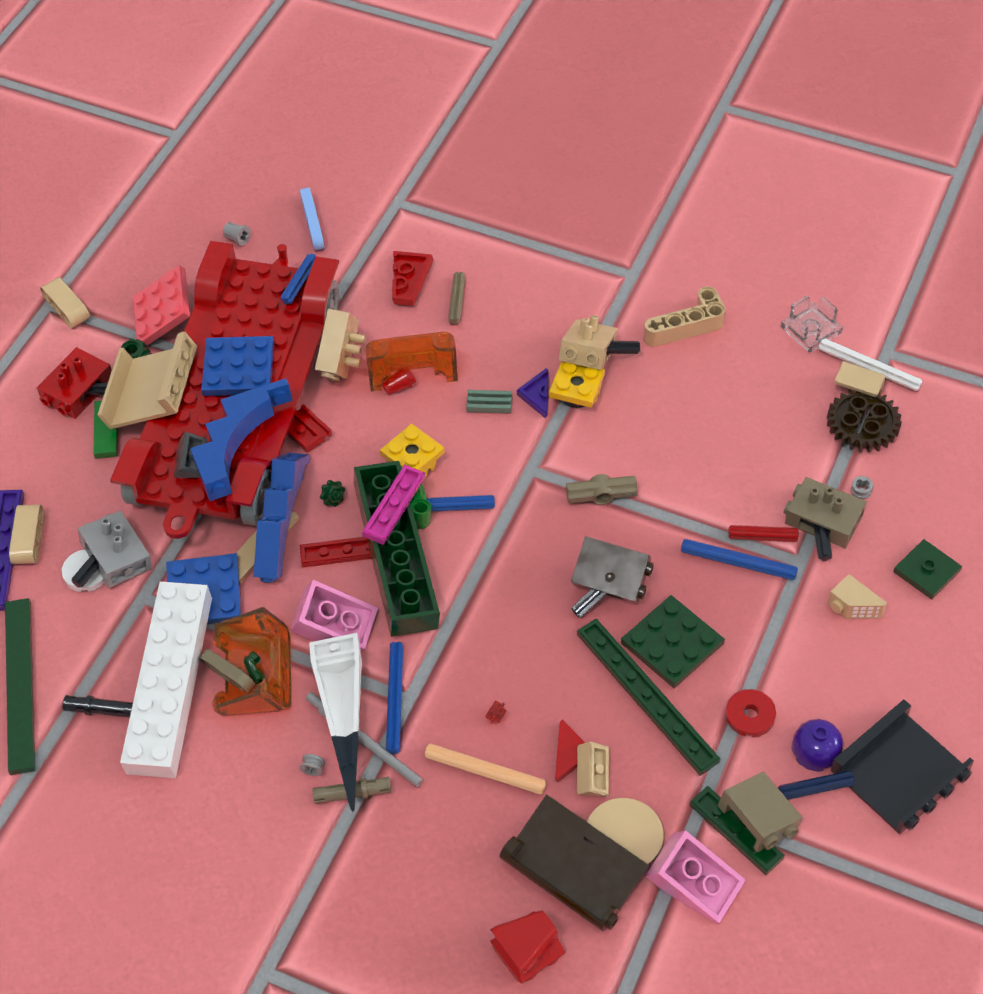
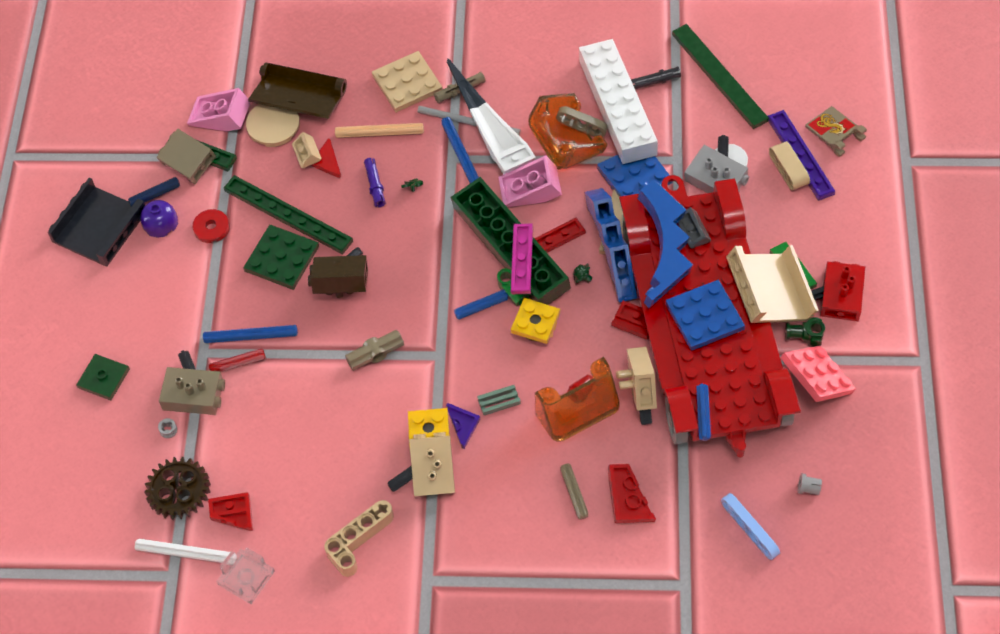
camera: 160 degrees right, 5 degrees up
tan beam [40,277,90,328] -> none
dark green arm [244,651,267,687] -> none
light grey bush [300,754,325,776] -> none
clear red plate [485,700,507,724] -> none
red piece [490,910,566,984] -> none
tan slope [828,574,887,619] -> none
tan panel [834,361,886,397] -> none
none -> red wing [208,492,253,531]
none -> dark purple pin [364,158,386,208]
none -> tan plate [372,51,443,112]
none -> dark green plant [401,178,423,192]

